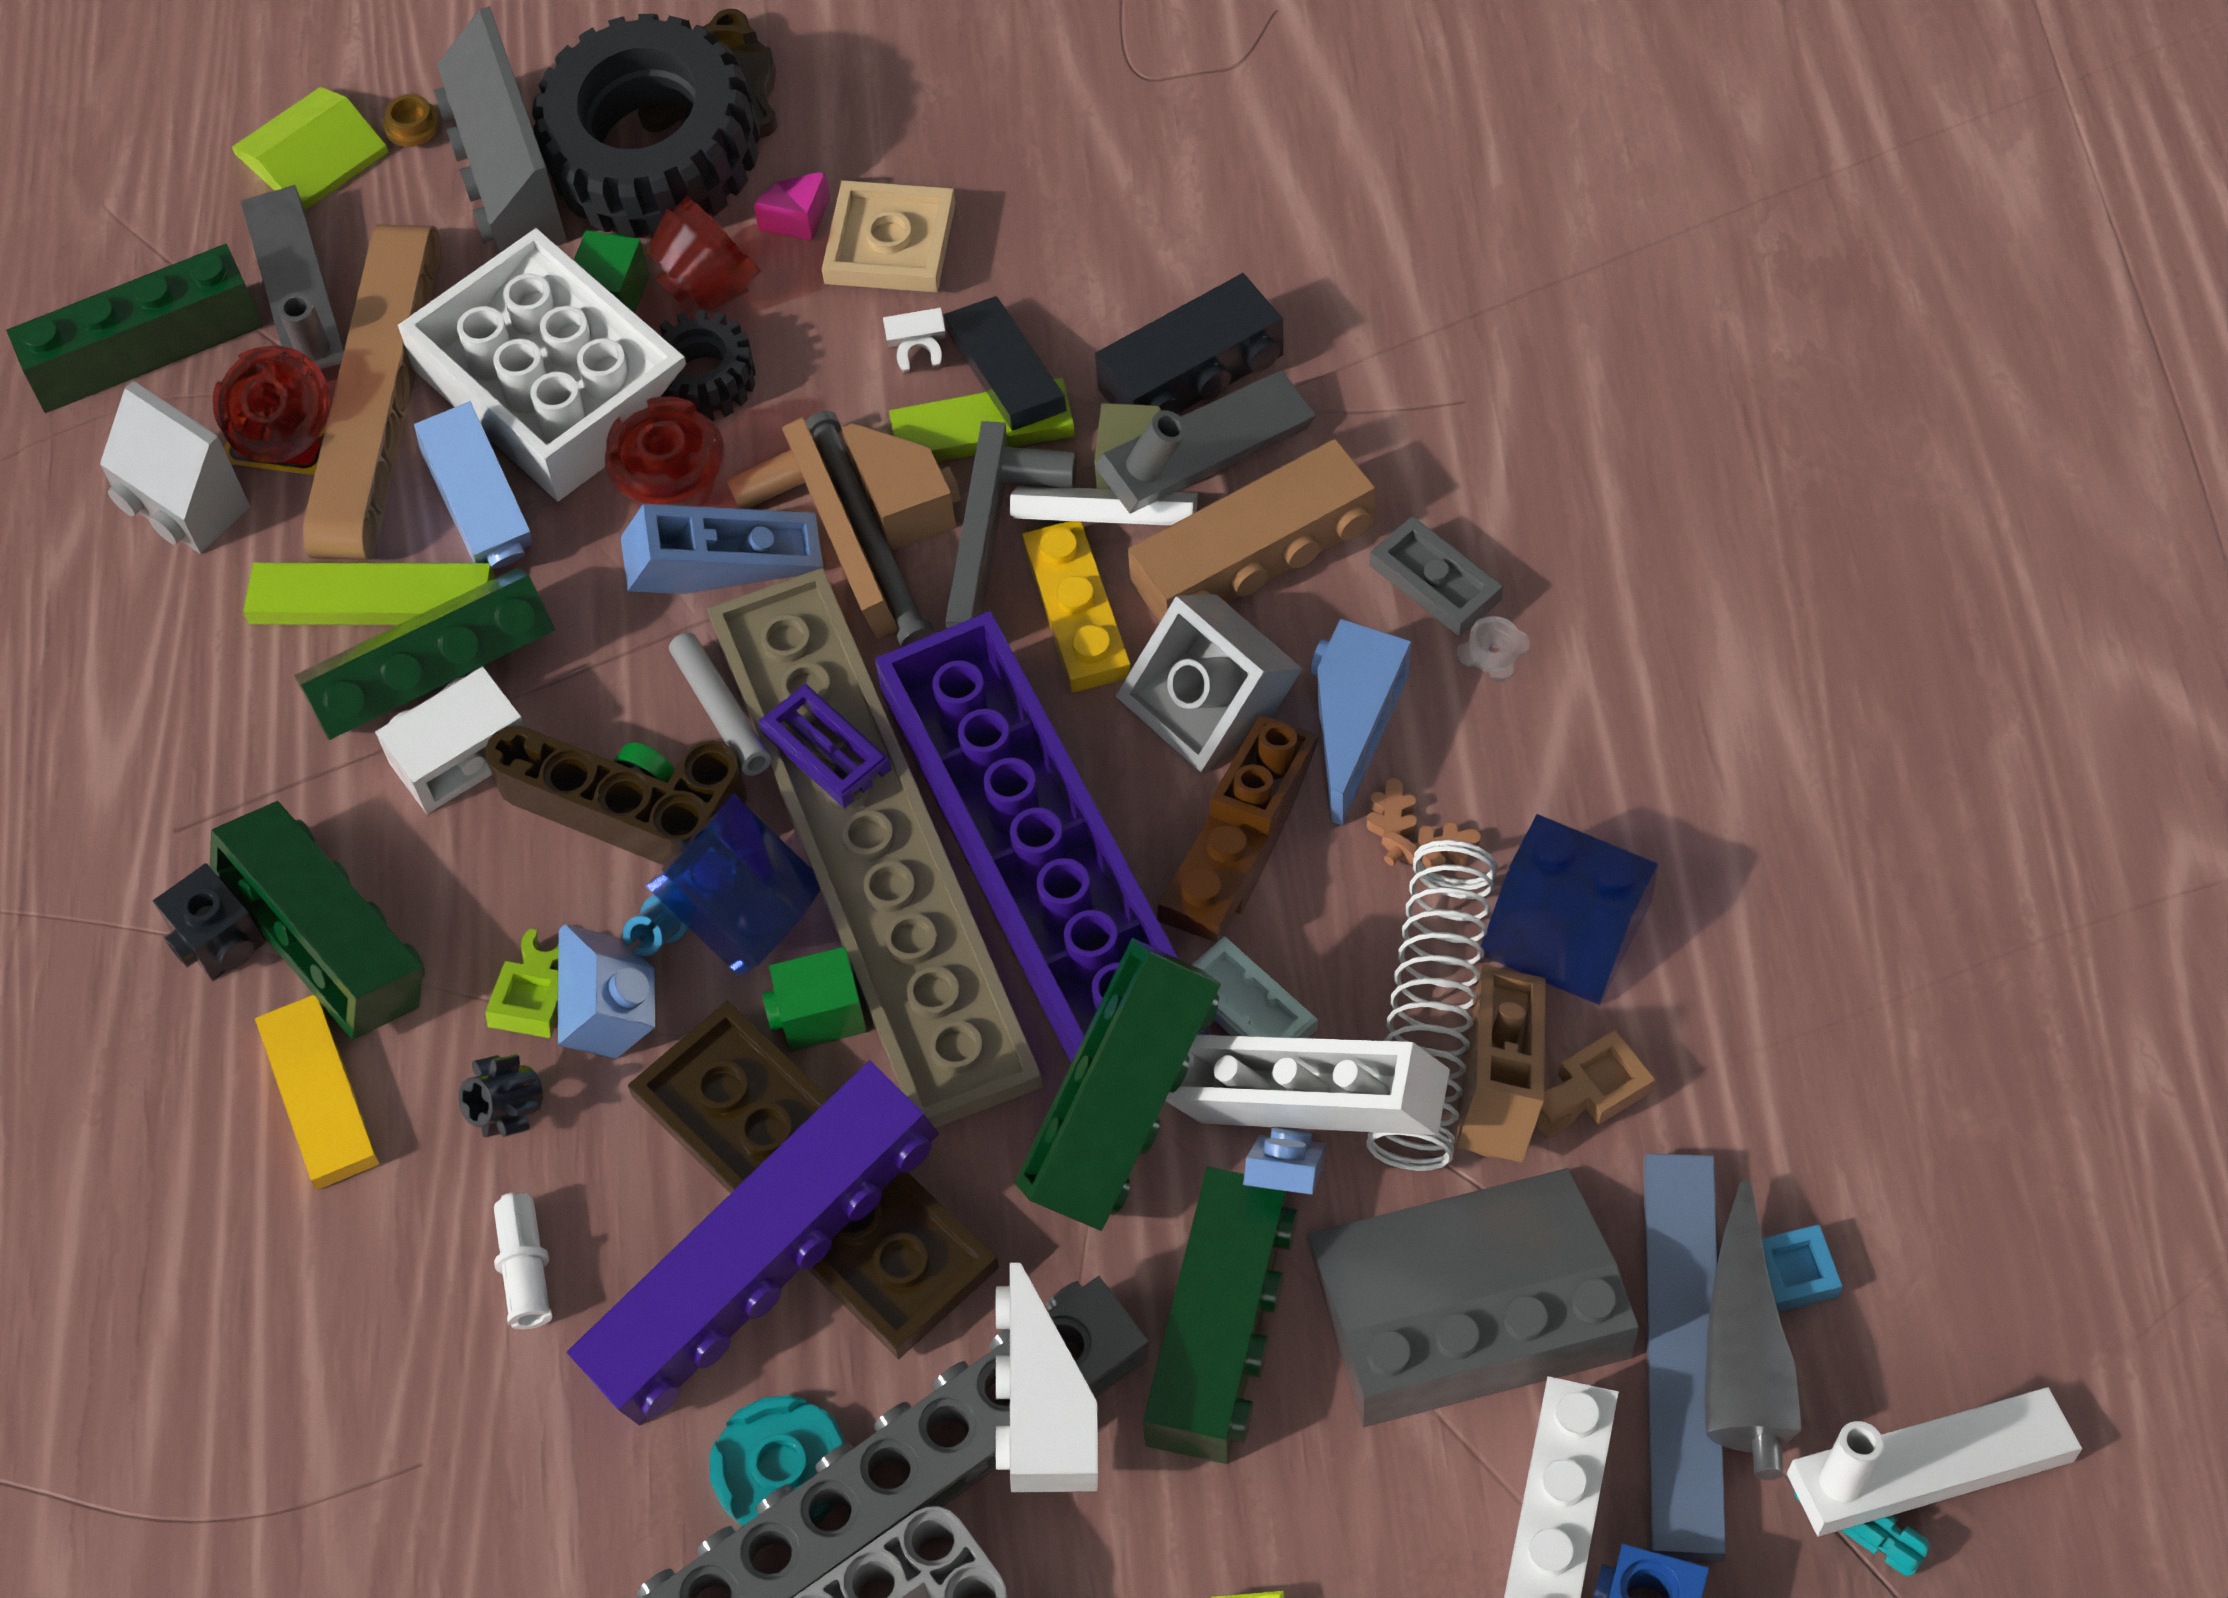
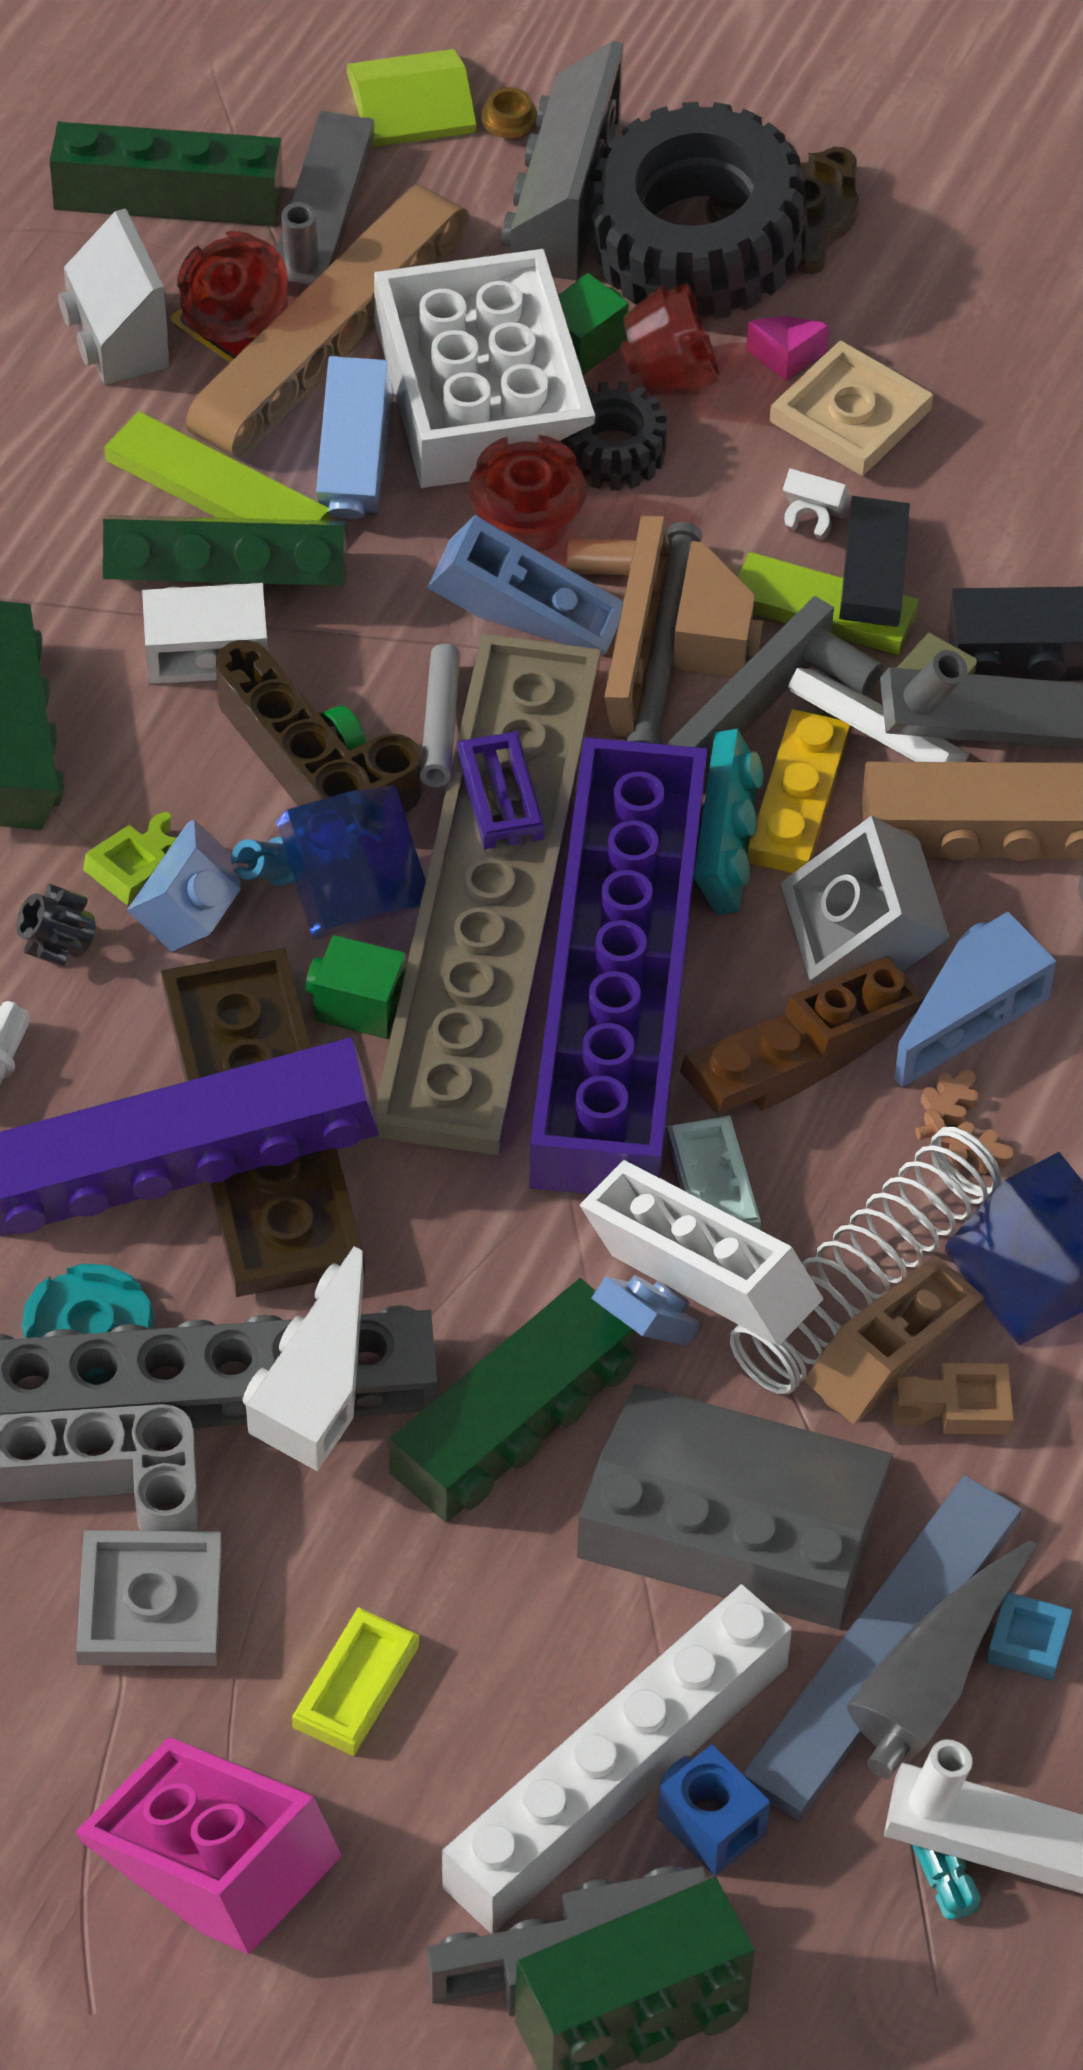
camera: 25 degrees right, 5 degrees down
dark green brick [1014,938,1221,1231] -> none
none -> teal plate [694,729,764,915]

